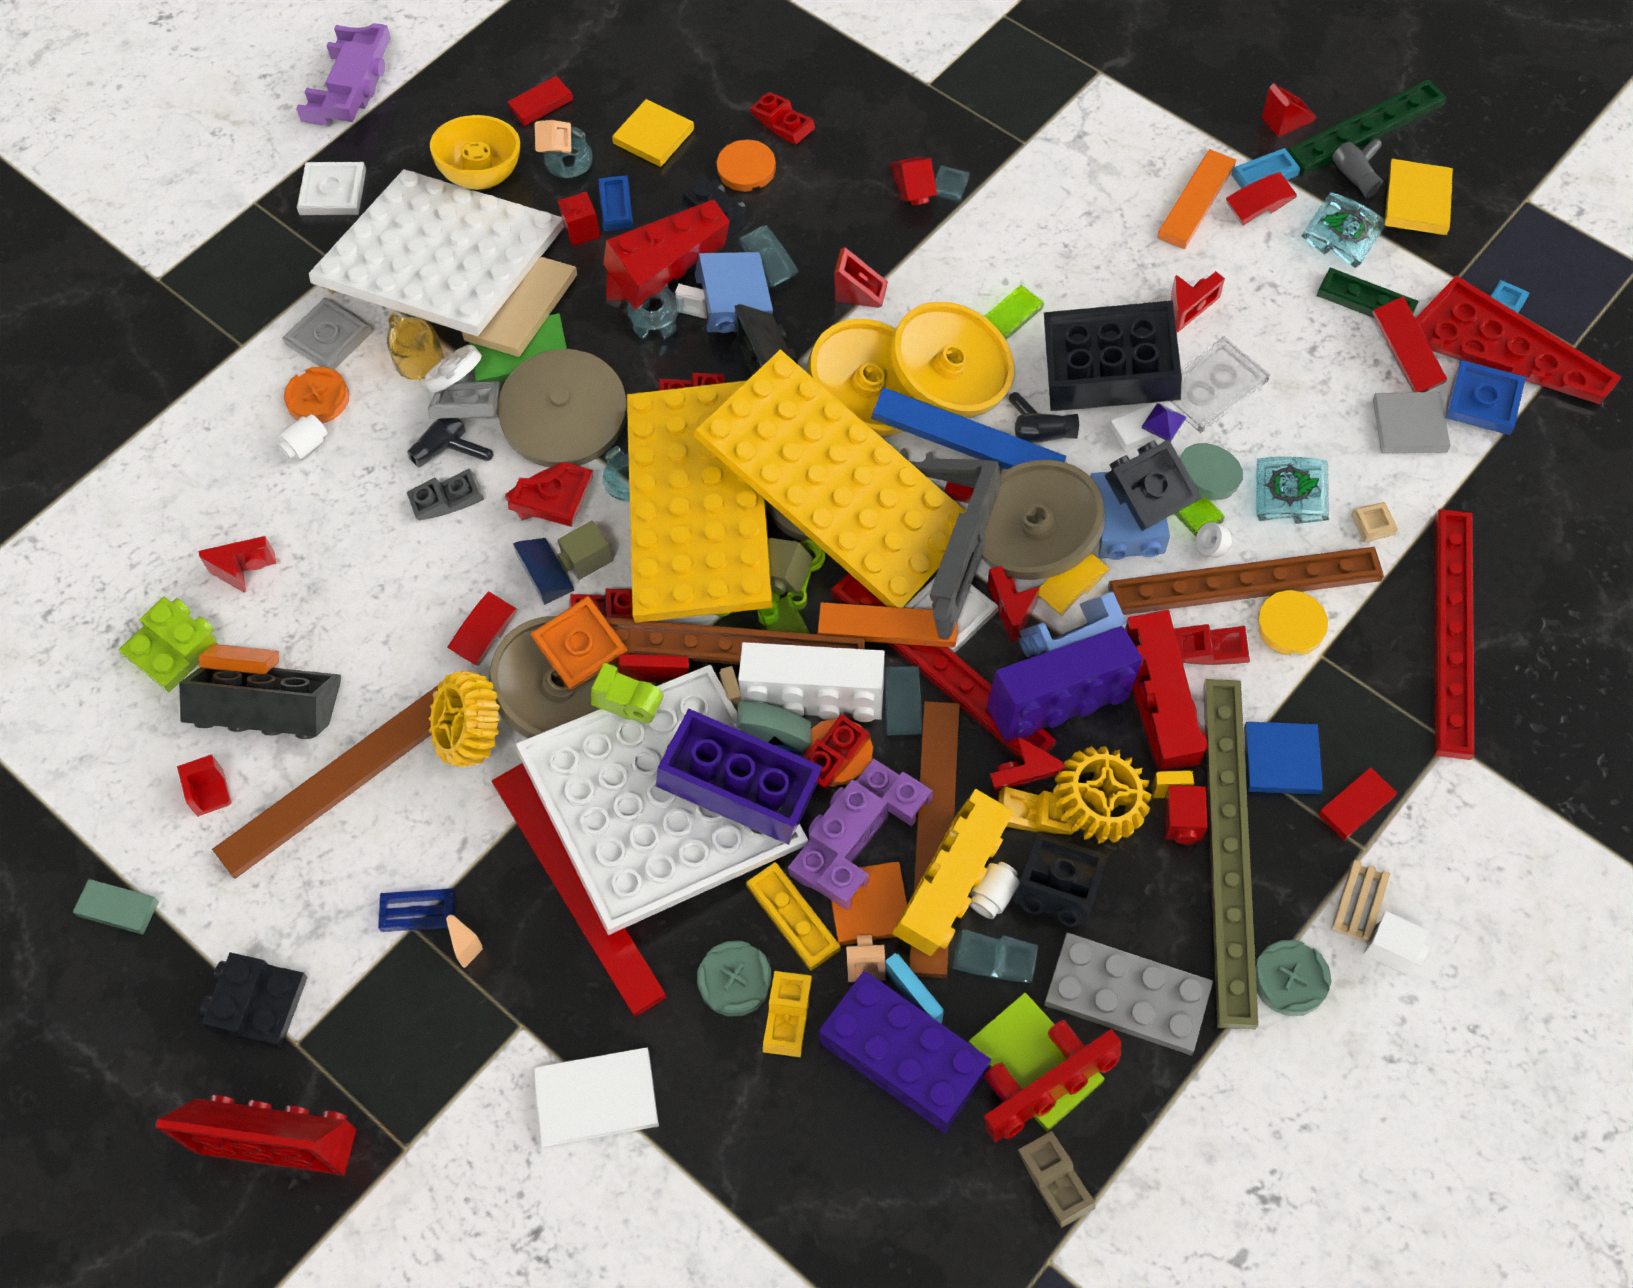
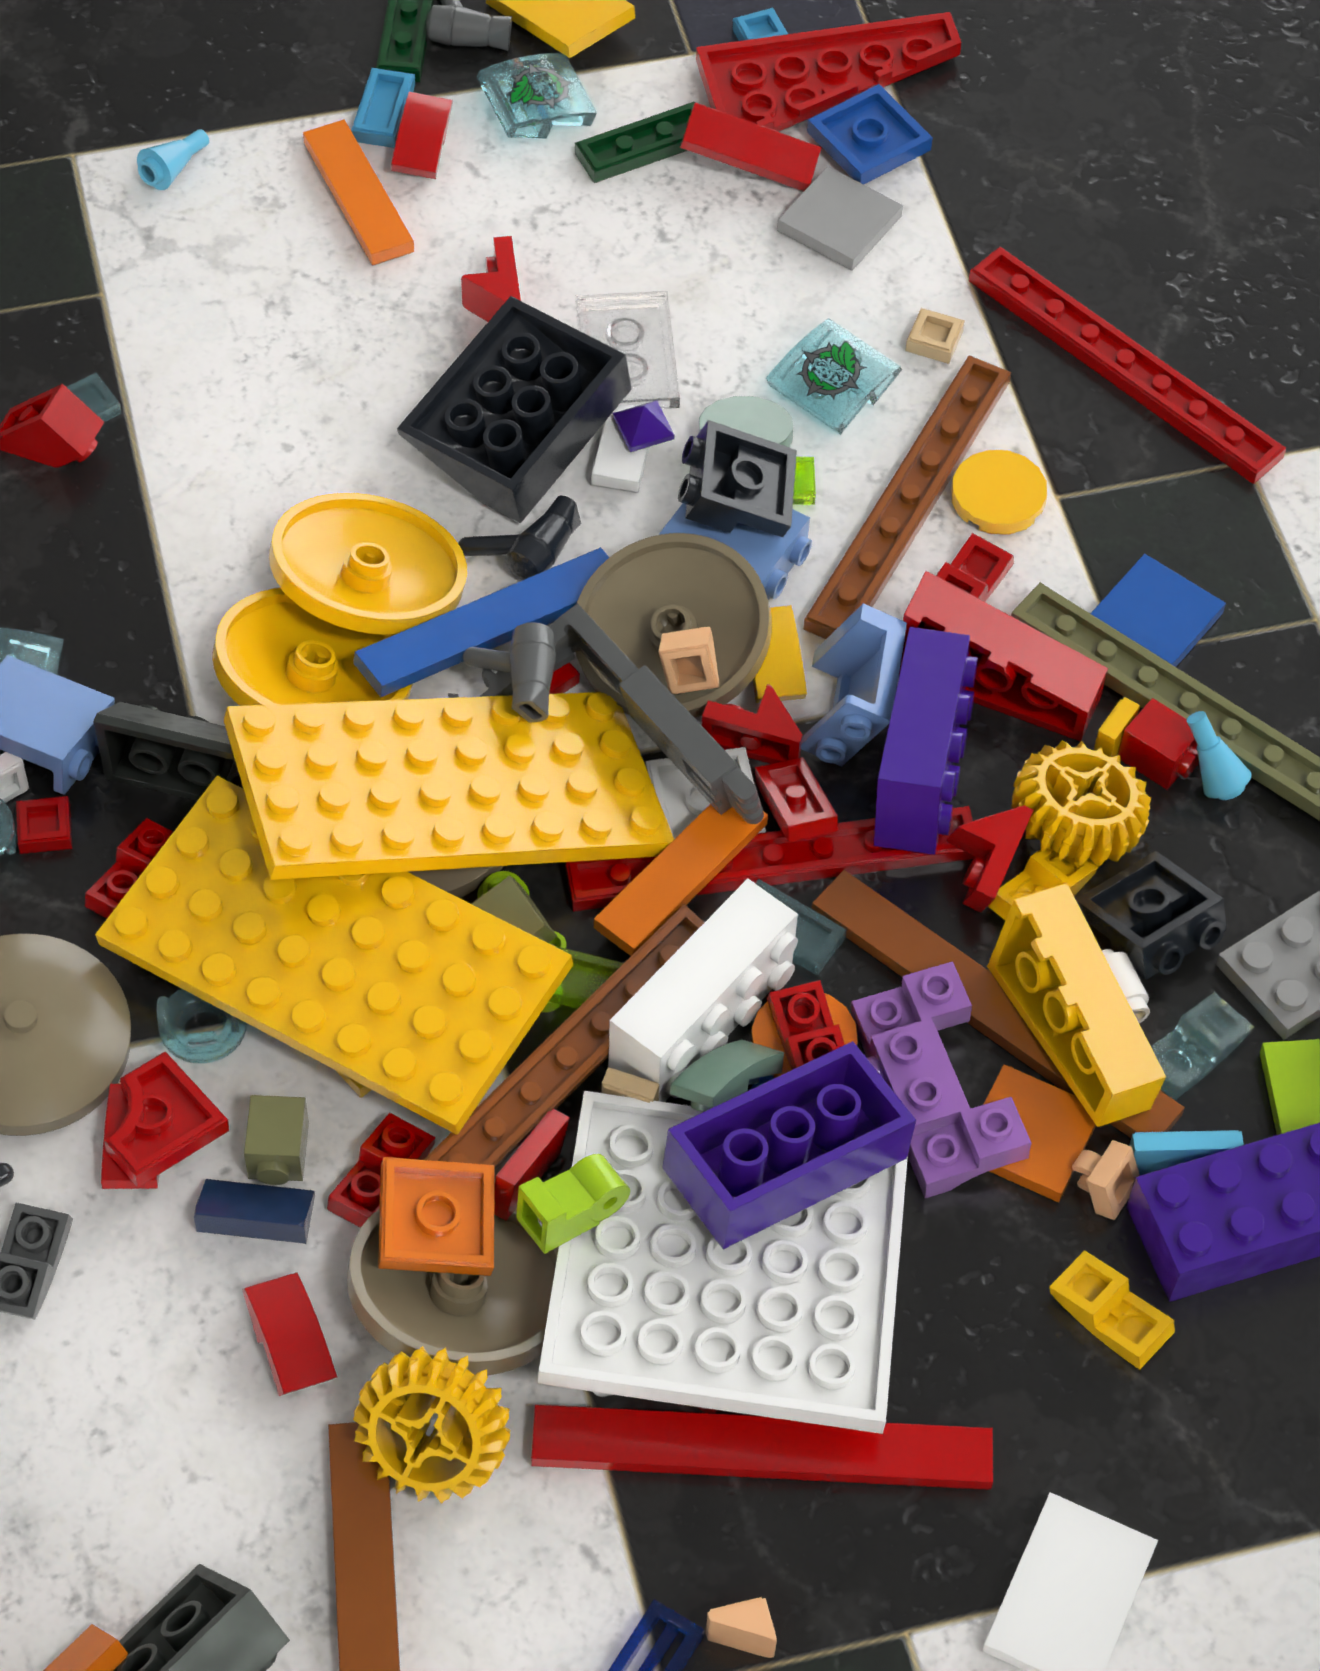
camera: 60 degrees left, 5 degrees down
sand green tile [697,941,772,1016] -> none
yellow tile [746,862,841,971] -> none
red slope [834,247,888,308] -> none
clear neon green tile [984,285,1044,340] -> none
white tile [1196,522,1232,558] -> none
red slope [1261,83,1317,137] -> none
red tile [1318,767,1397,841] -> none
none -> red tile [16,796,72,854]
none -> medium azure cone [137,129,209,190]
none -> dark grey piece [463,622,556,722]
none -> light nougat slope [658,627,720,694]
none -> red plate [755,757,838,842]
none -> medium azure cone [1187,711,1251,800]

